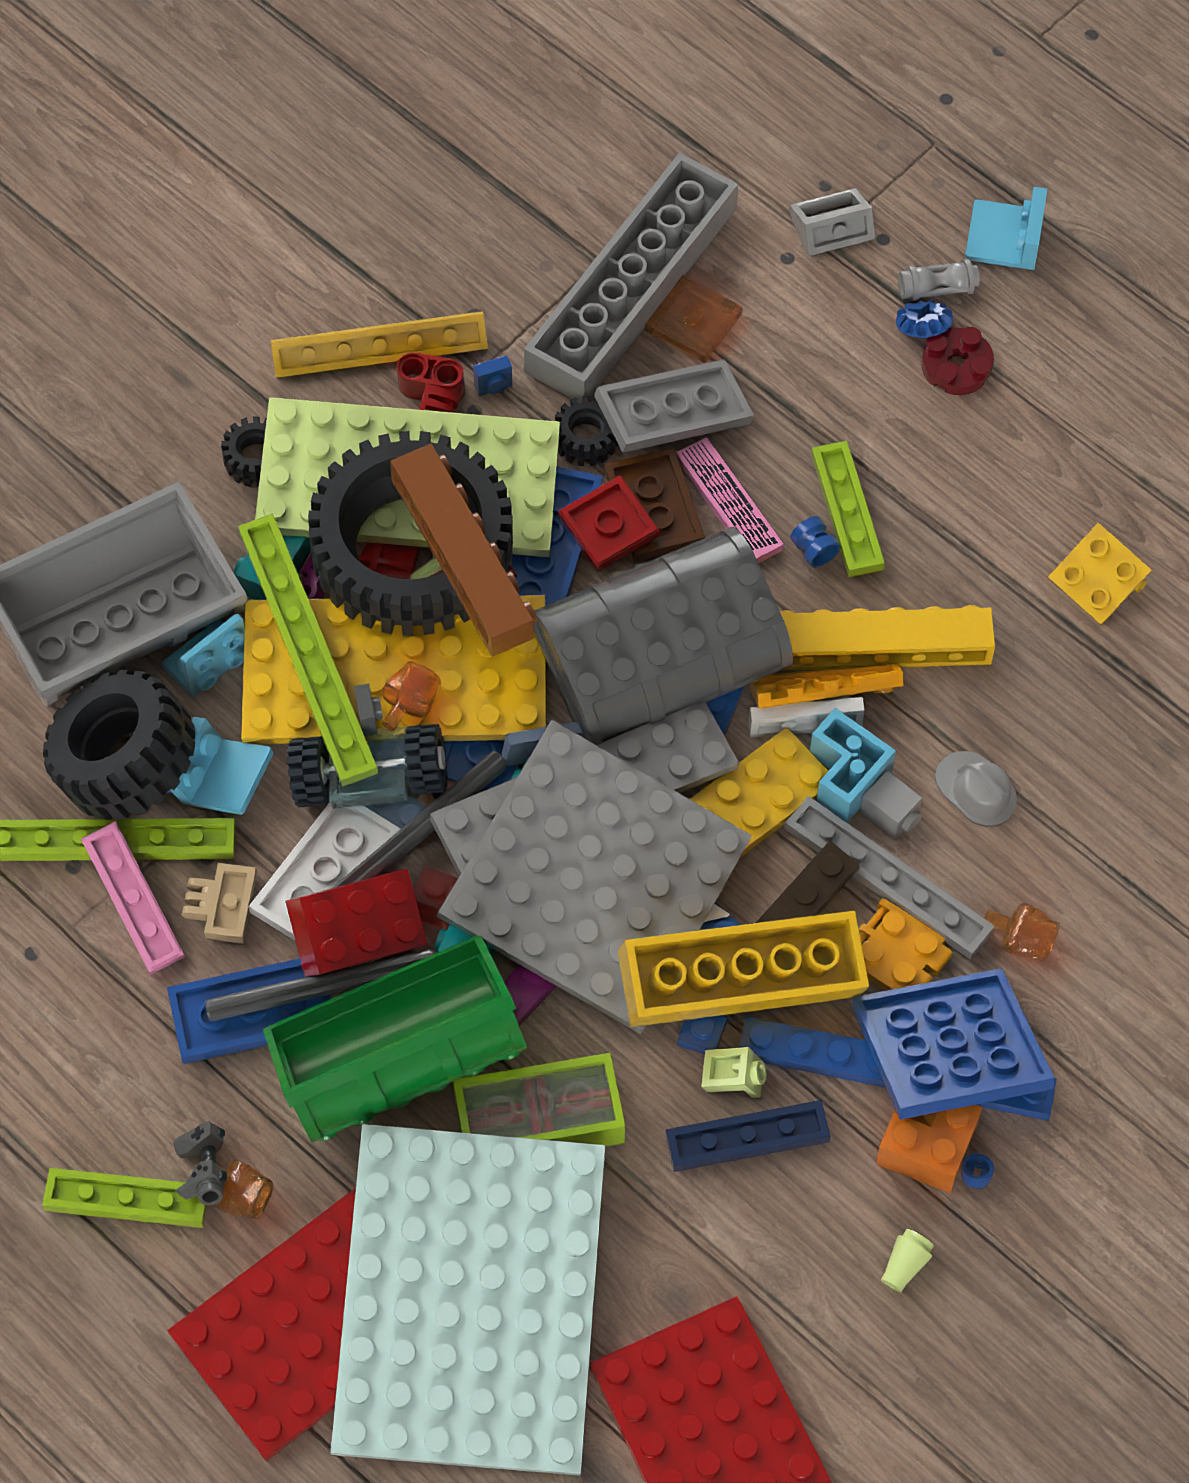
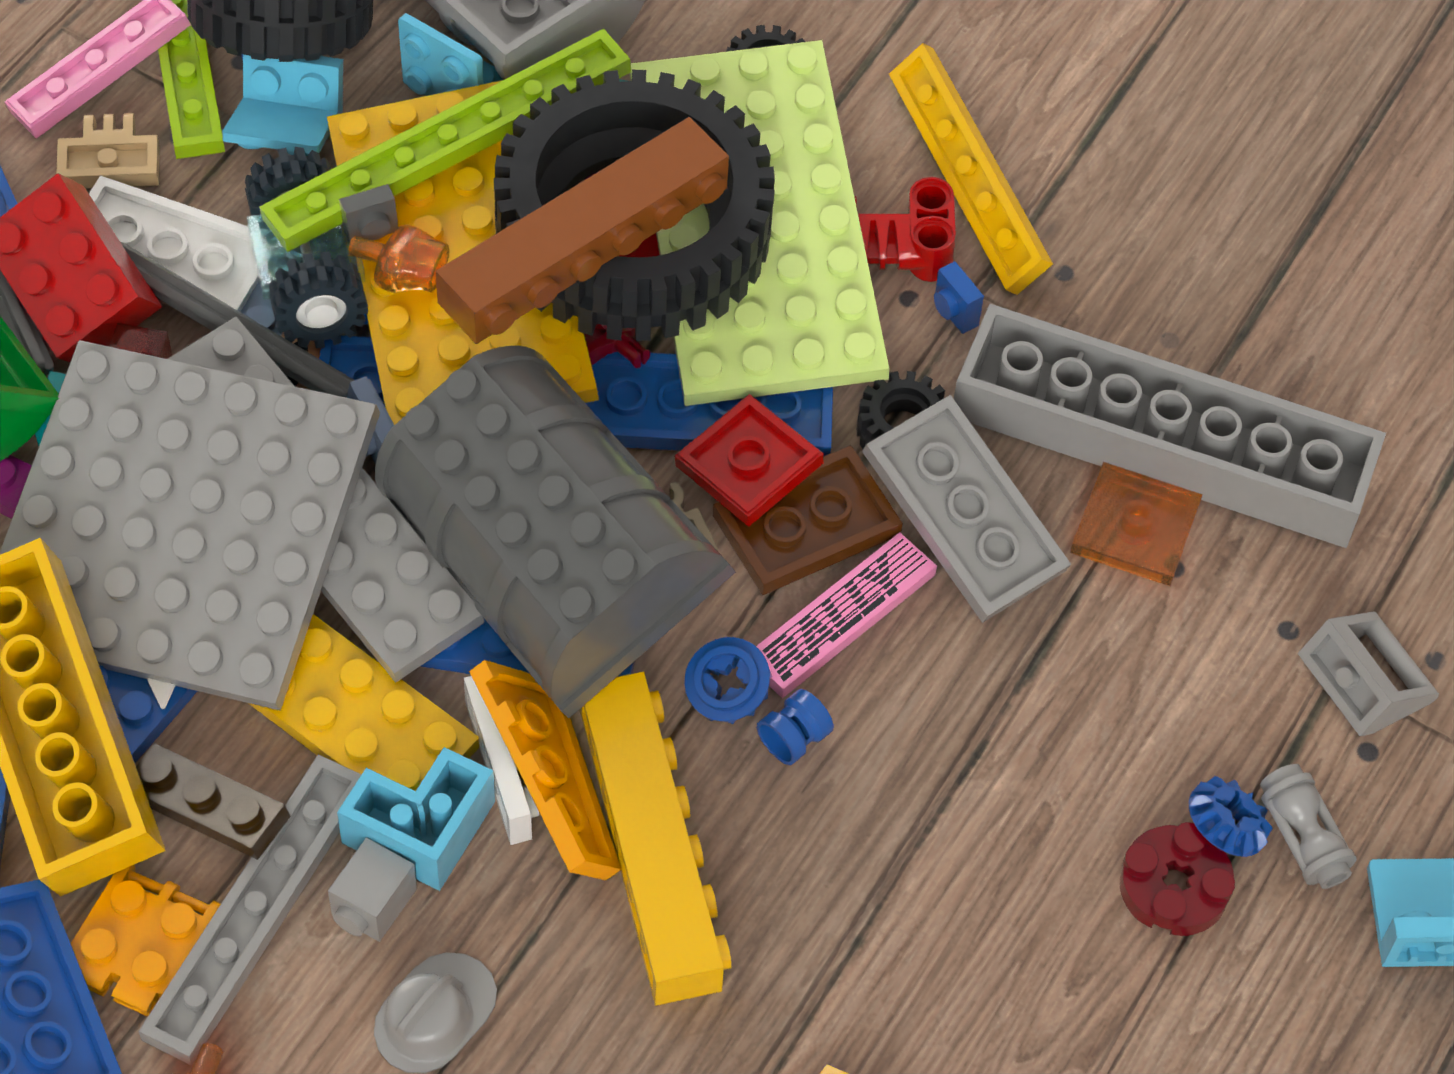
camera: 75 degrees right, 5 degrees down
lime plate [811,441,885,577] -> none
none -> blue gear [684,637,772,724]

